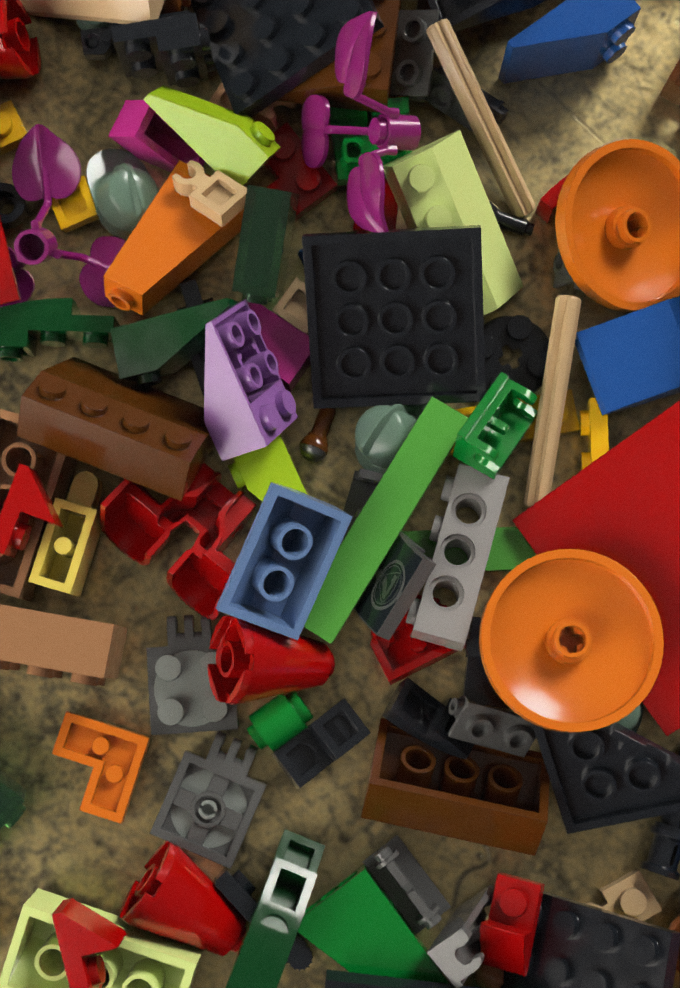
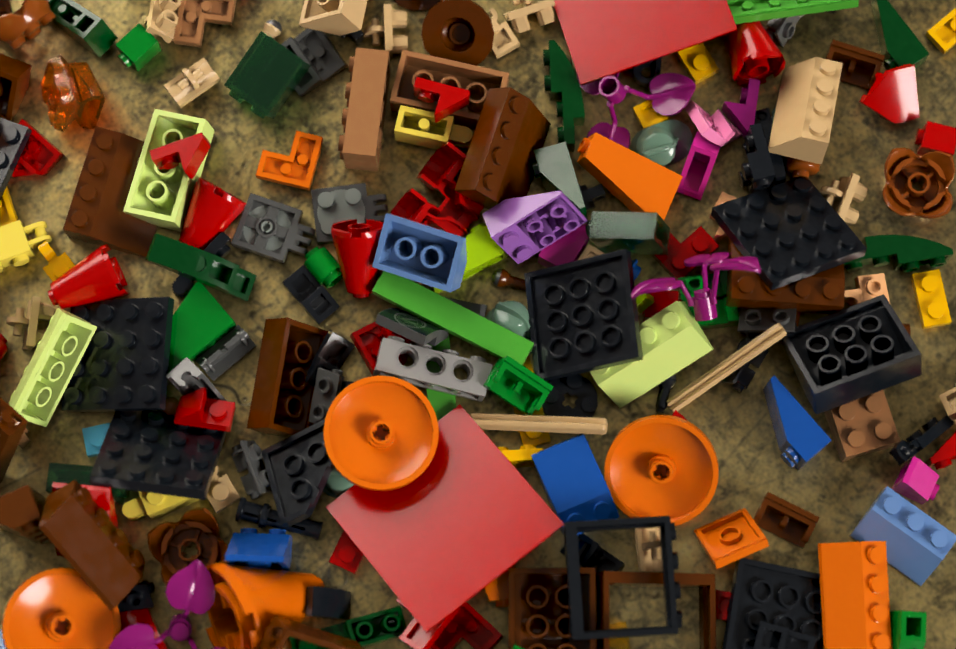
camera: 85 degrees right, 5 degrees down
lime slope [143,85,281,186] -> none
tan plate [172,160,250,227] -> none
none -> dark grey hinge [231,440,272,500]
none -> bright pink slope [685,100,742,147]
none -> magenta slope [721,79,760,139]

